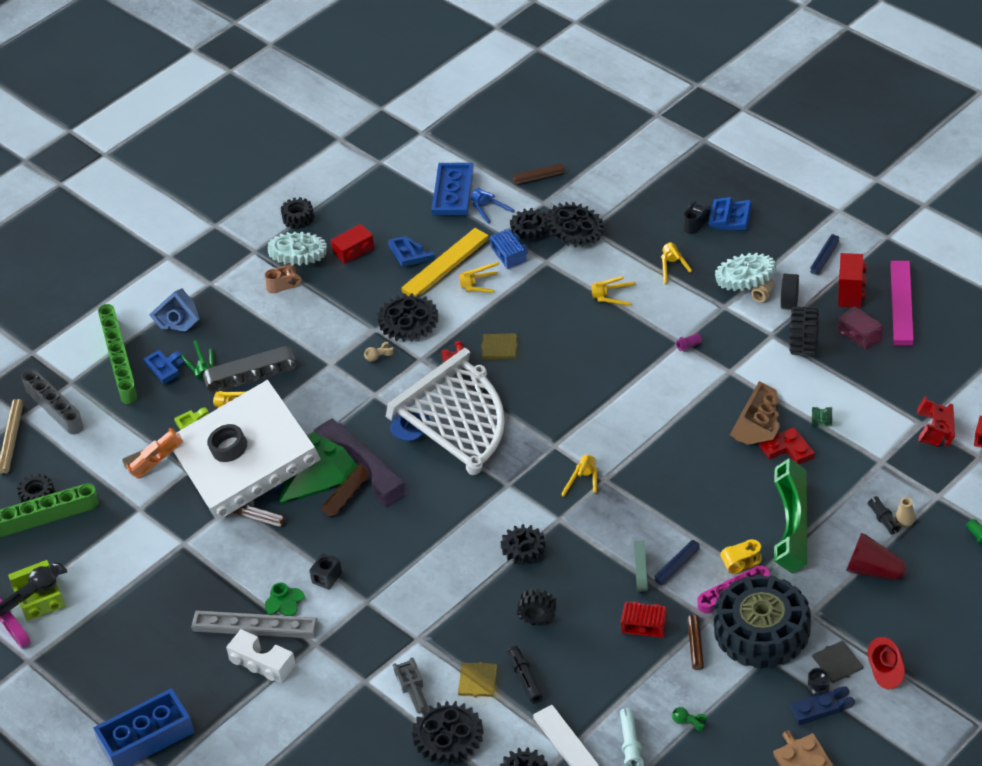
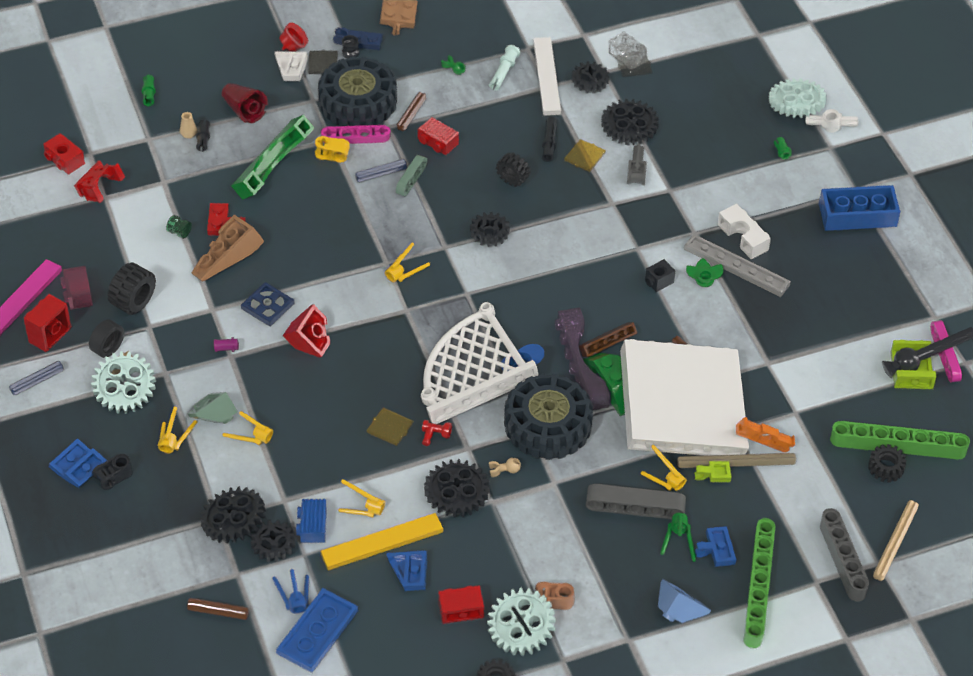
camera: 160 degrees left, 5 degrees up
black tyre [207,424,247,462] -> none
none -> sand green slope [188,392,238,424]
none -> dark blue piece [241,282,295,326]
none -> white wing [275,52,308,81]
none -> red slope [283,304,330,358]
none -> black wheel [504,374,593,460]

